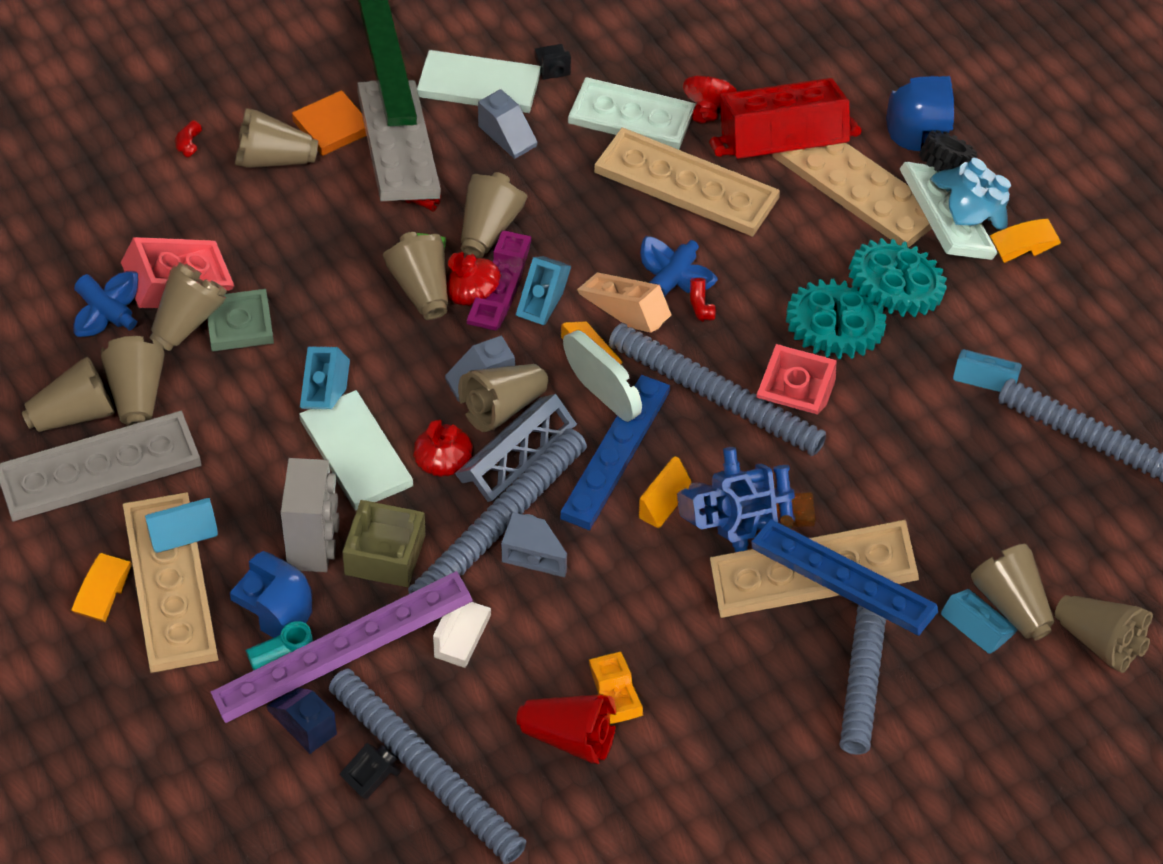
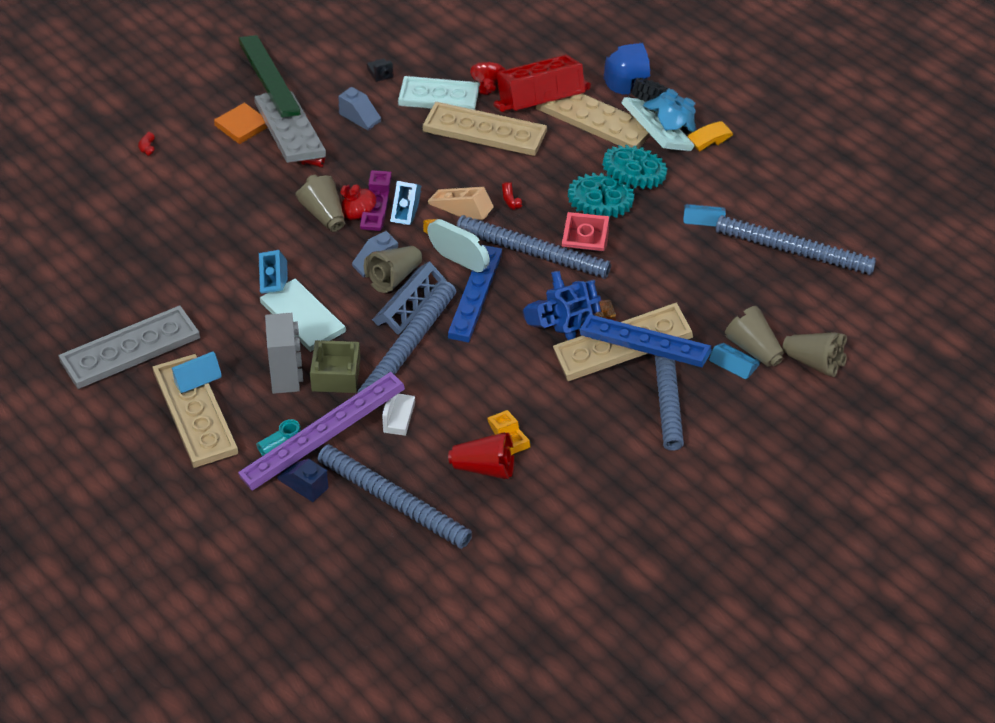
camera: 10 degrees left, 5 degrees down
dark tan cone [22,357,116,432] -> none
light orange slope [71,553,132,623] -> none
blue plant [73,271,138,337] -> none
dark tan cone [101,336,165,426] -> none
coral slope [121,237,234,308] -> none
dark tan cone [149,262,227,351] -> none
sand green plate [207,289,274,351] -> none
blue brick [230,551,312,638] -> none
dark tan cone [235,108,318,168] -> none
black bracket [339,743,401,799] -> none
red hair [413,420,473,477] -> none
light aqua tile [417,50,541,113] -> none
dark tan cone [461,172,527,258] -> none
sand blue slope [501,512,567,577] -> none
light orange slope [639,456,692,528] -> none
blue plant [640,236,718,297] -> none

